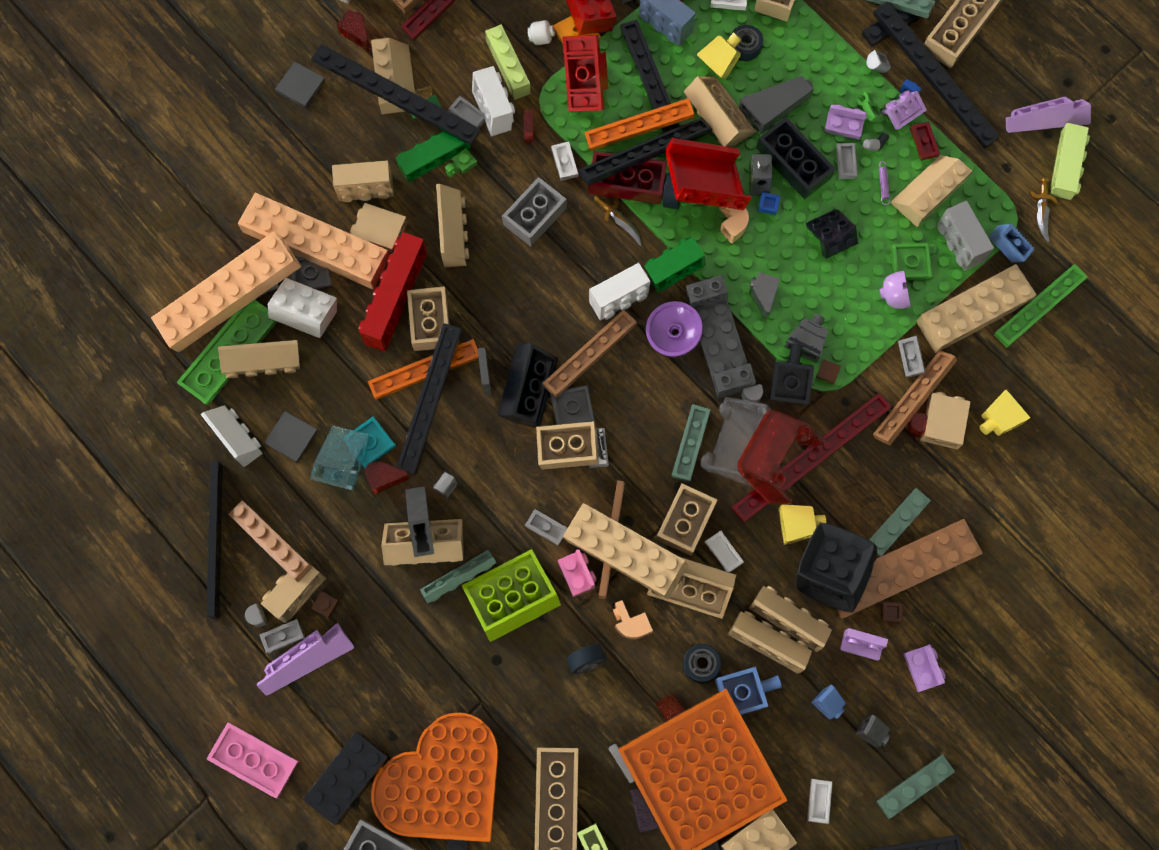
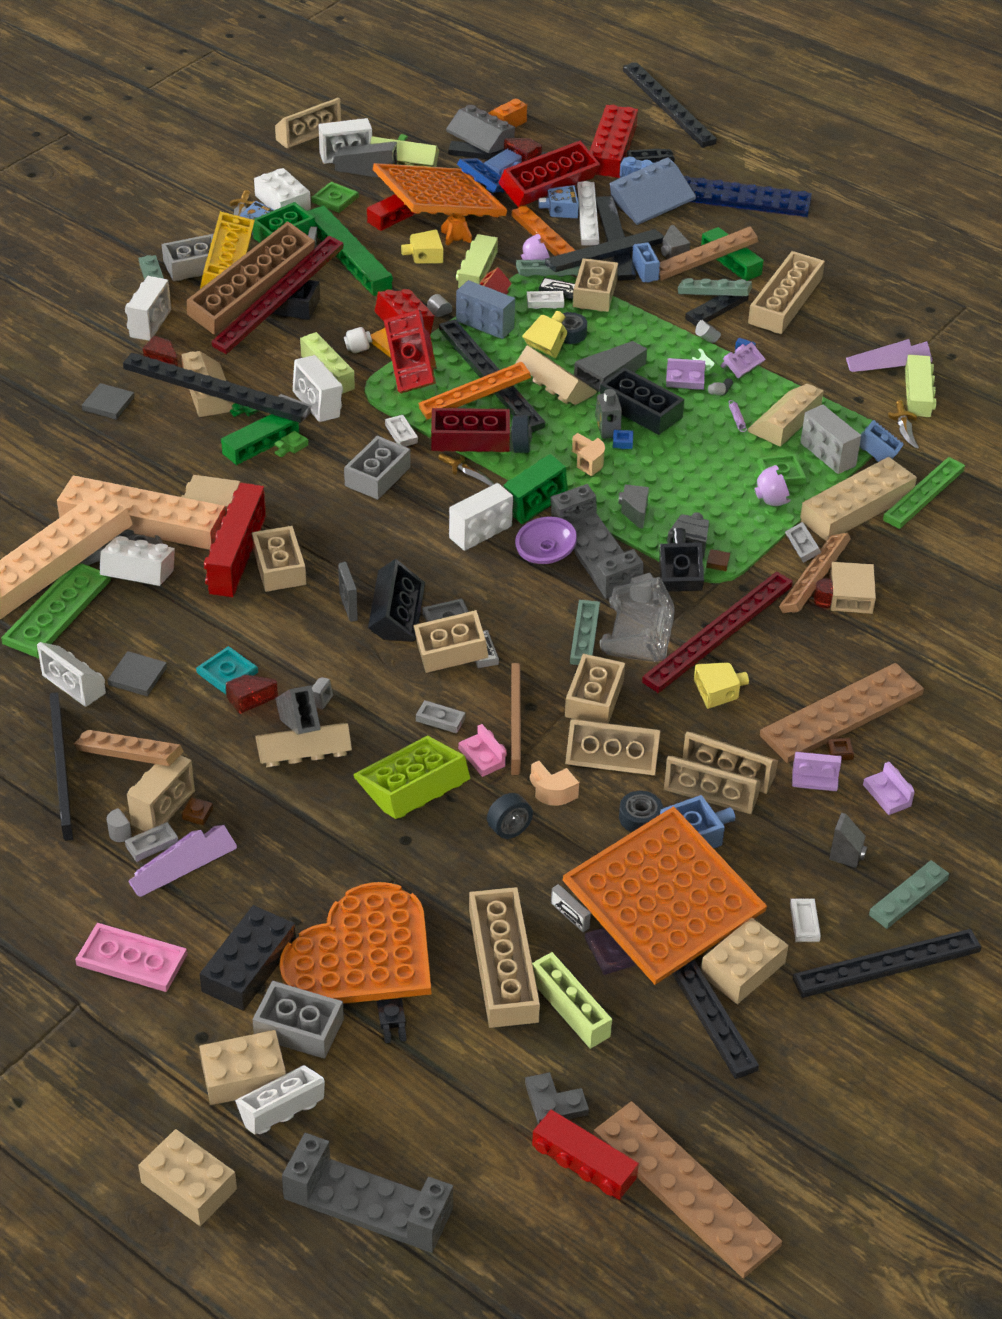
camera: 10 degrees left, 30 degrees down
tan slope [218,340,300,378] -> none
clear light blue slope [310,426,369,491] -> none
tan brick [332,160,394,202] -> none
orange plate [368,339,479,400] -> none
black tile [396,323,463,475] -> none
sand green plate [420,550,496,604] -> none
tan slope [436,184,469,268] -> none
clear red beam [524,109,534,142] -> none
medium nougat plate [543,310,637,398] -> none
tan brick [563,503,688,600] -> none
black tile [579,117,712,186] -> none
red panel [665,138,752,210] -> none
white tile [705,530,744,573] -> none
clear red windscreen [737,410,825,504] -> none
black piece [795,523,877,612] -> none
black bracket [806,209,858,259] -> none
medium blue slope [811,685,846,719] -> none
light grey tile [836,143,858,180] -> none
sand green plate [869,488,931,557] -> none
black plate [873,2,1000,149] -> none
dark red plate [910,121,940,161] -> none
light yellow torso [979,390,1030,436] -> none

